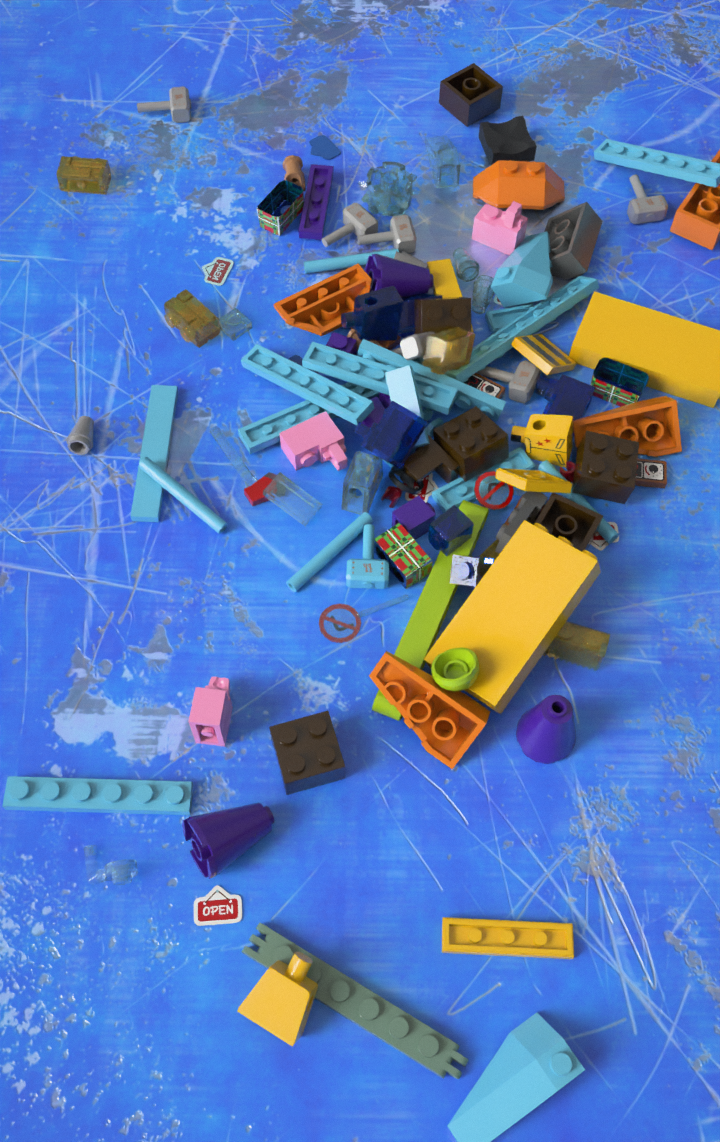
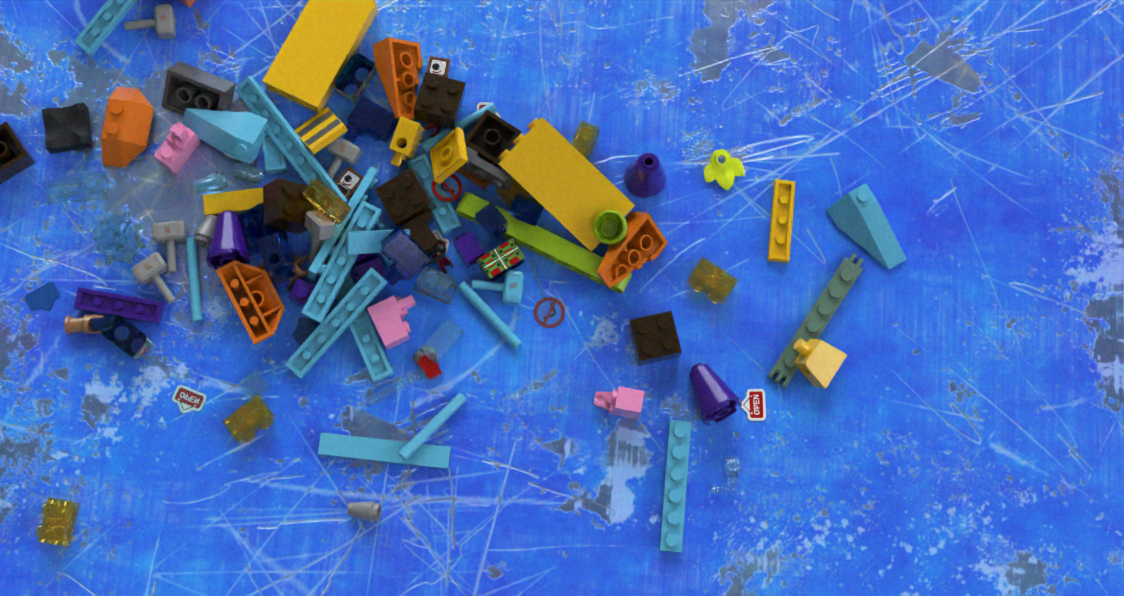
camera: 90 degrees left, 15 degrees up
none -> clear yellow brick [688,257,738,304]
none -> neon yellow plate [703,149,745,190]

